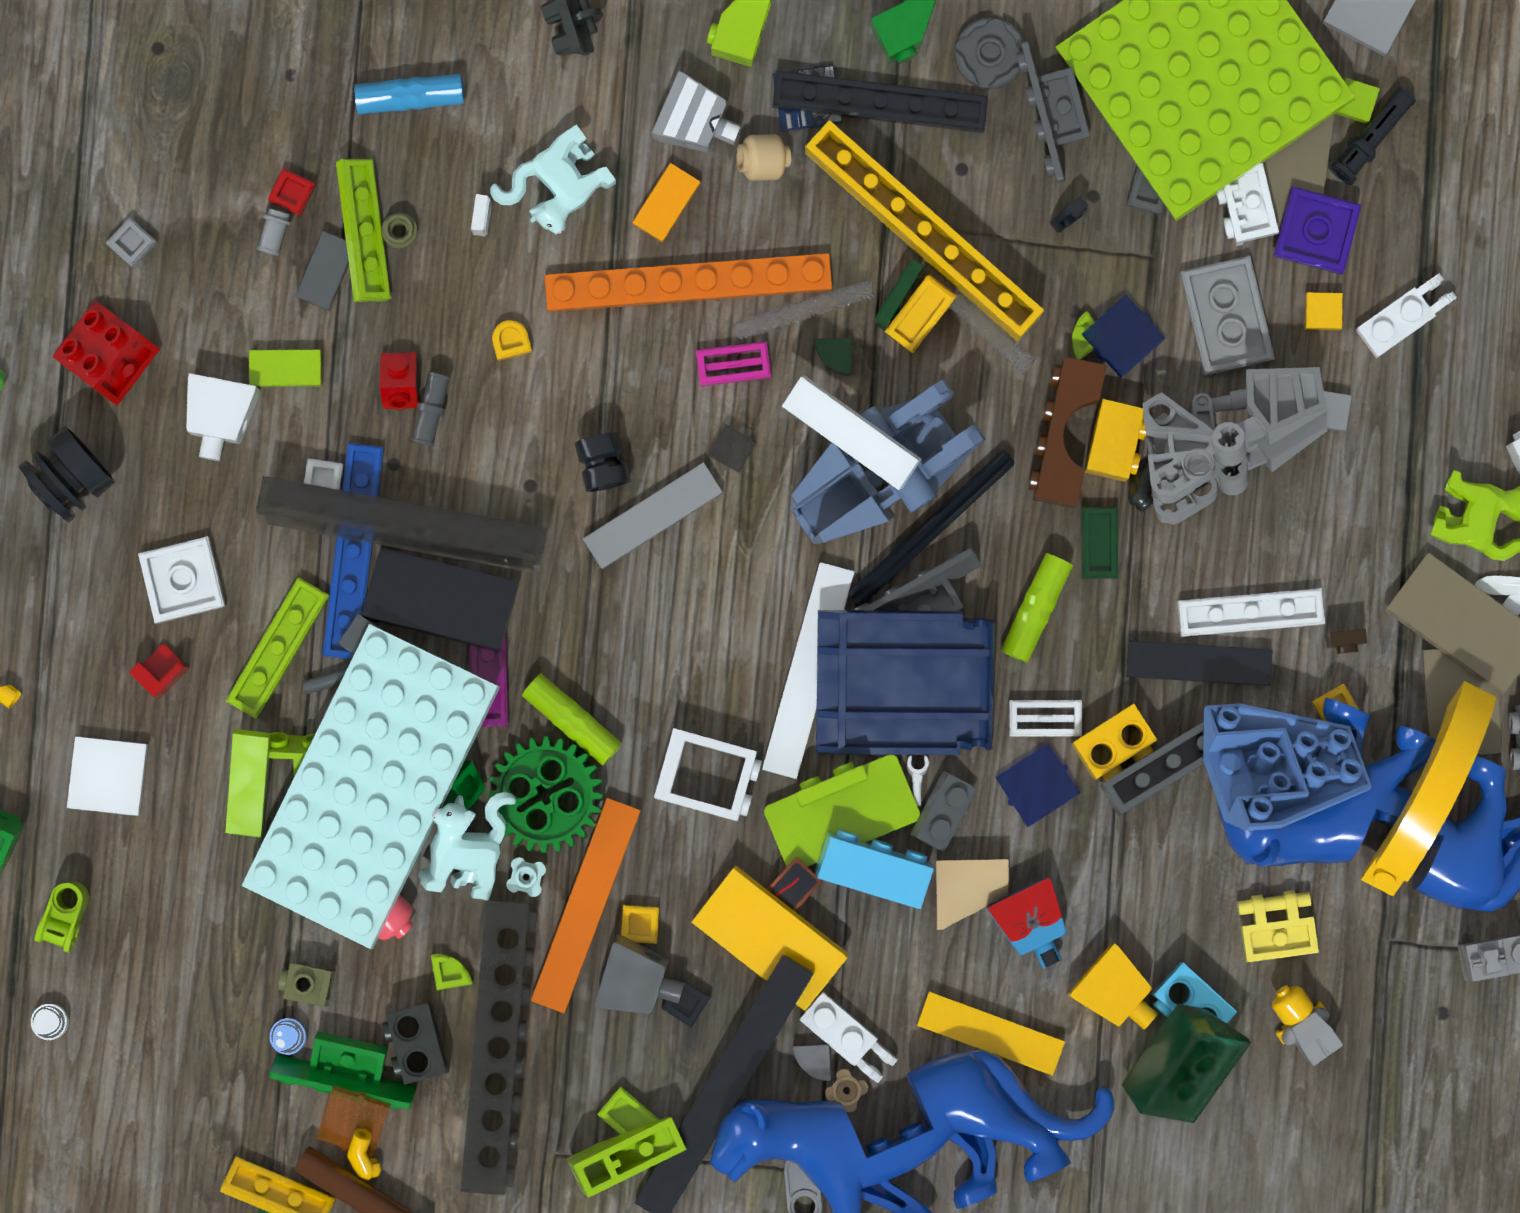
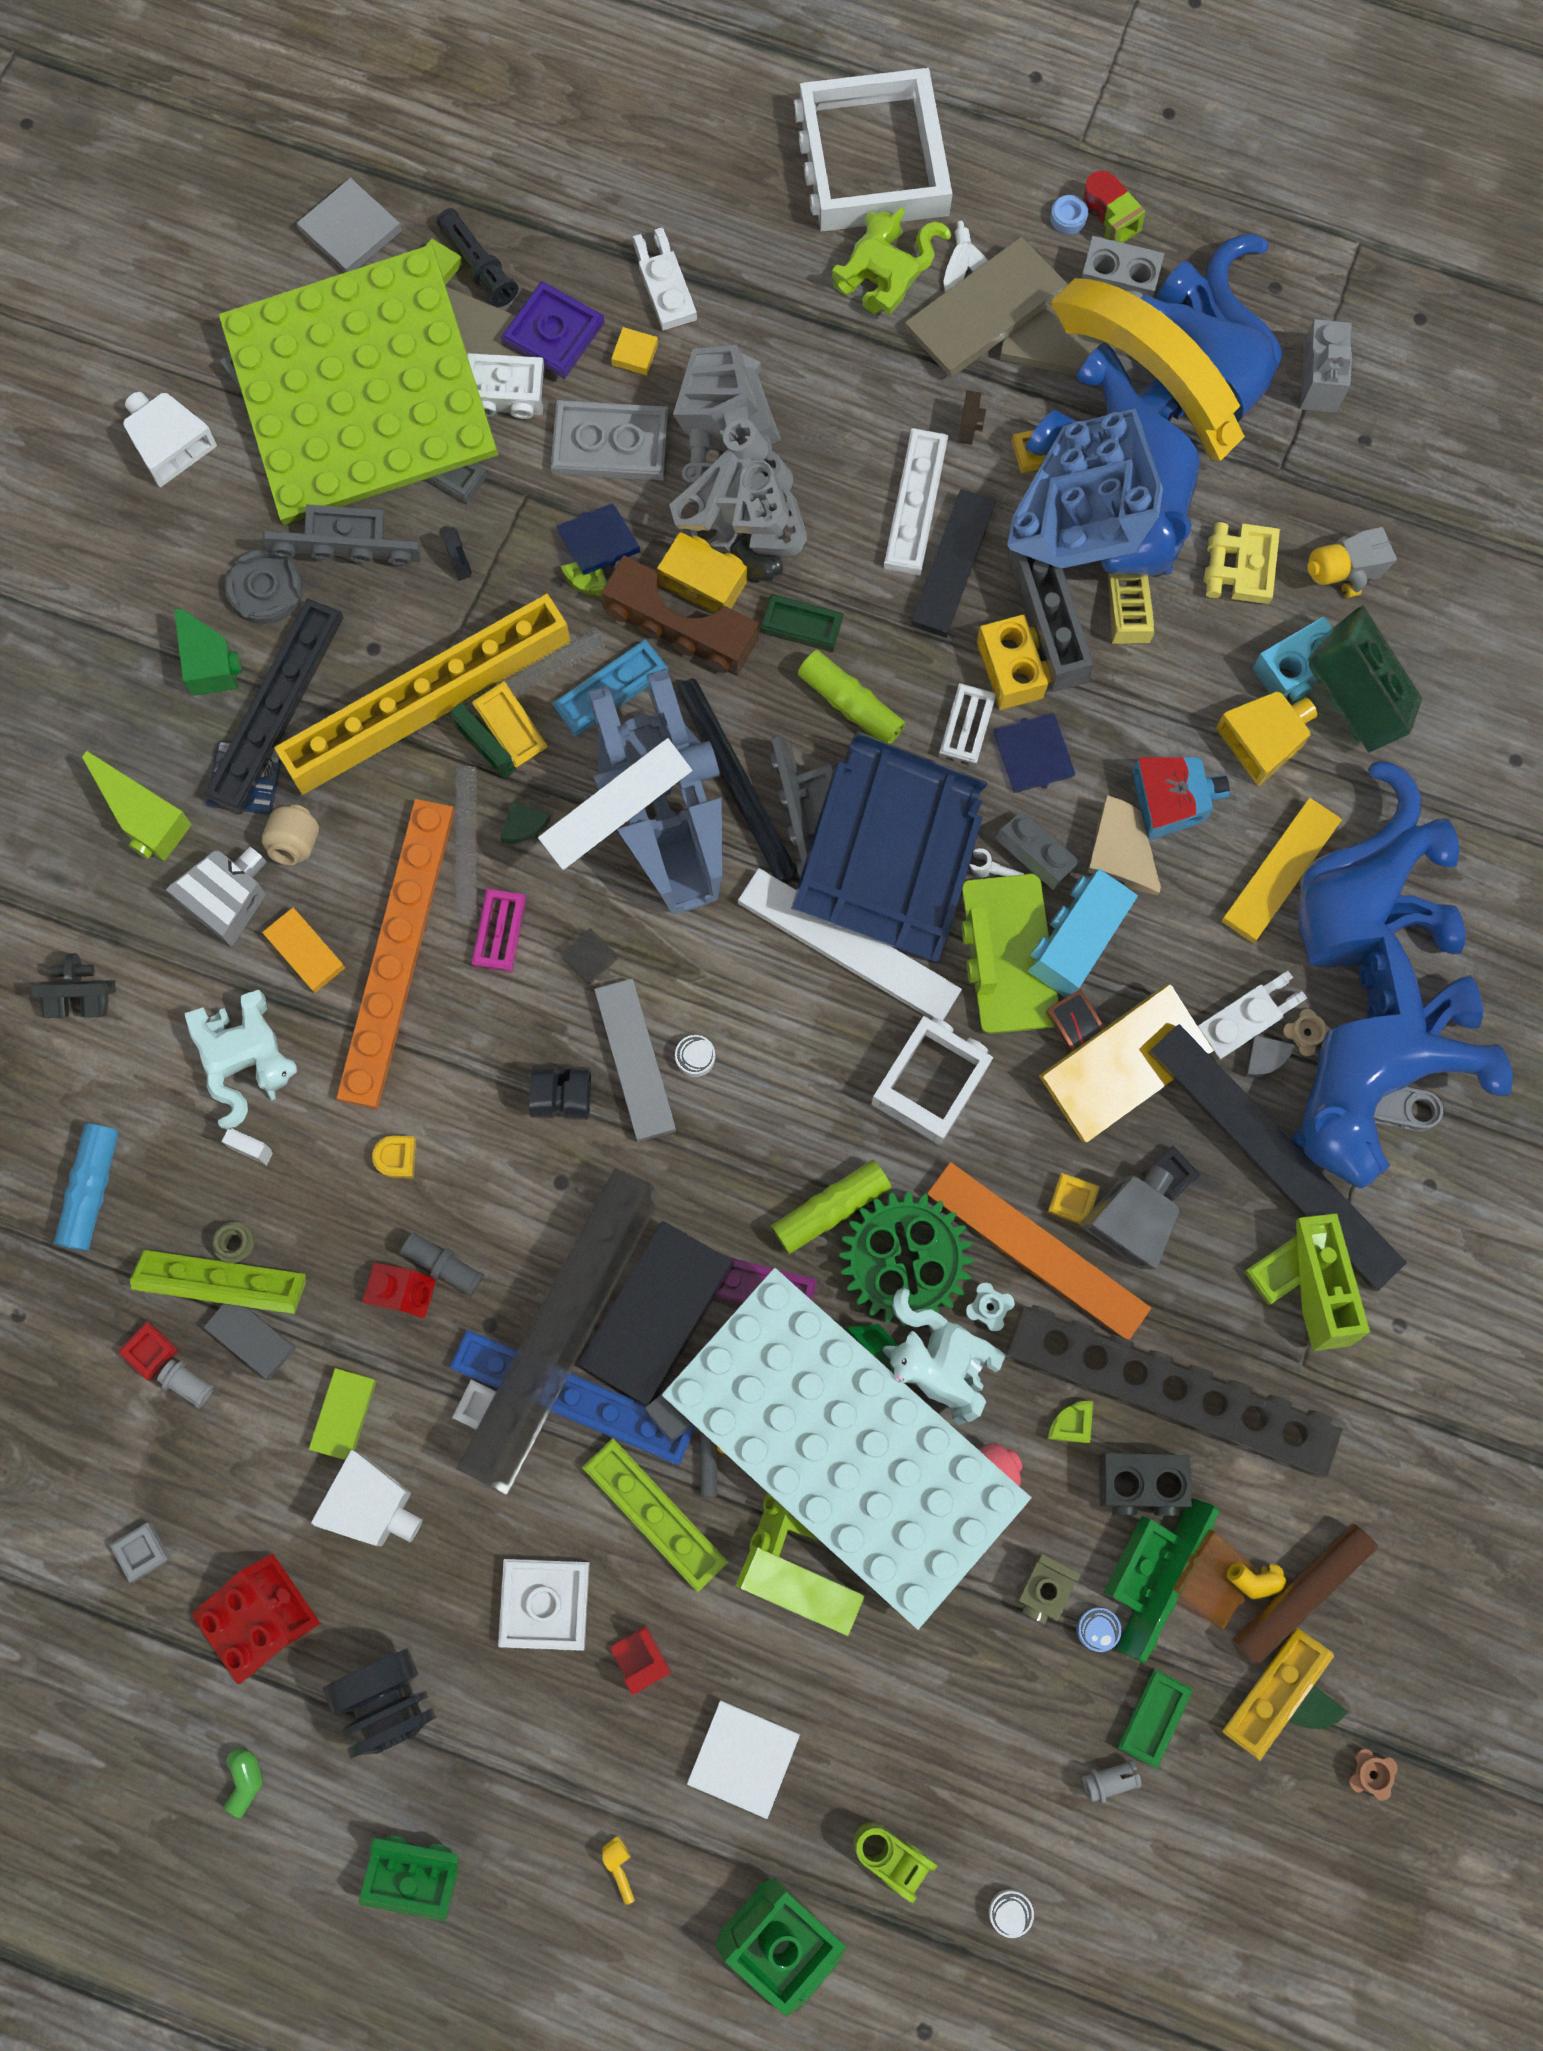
camera: 80 degrees left, 10 degrees down
none -> dark azure tile [552,639,669,737]
none -> white tile [675,1035,715,1077]
none -> light grey pin [1082,1760,1141,1804]
none -> light yellow slope [1108,573,1154,644]
none -> green tile [1116,1668,1194,1769]

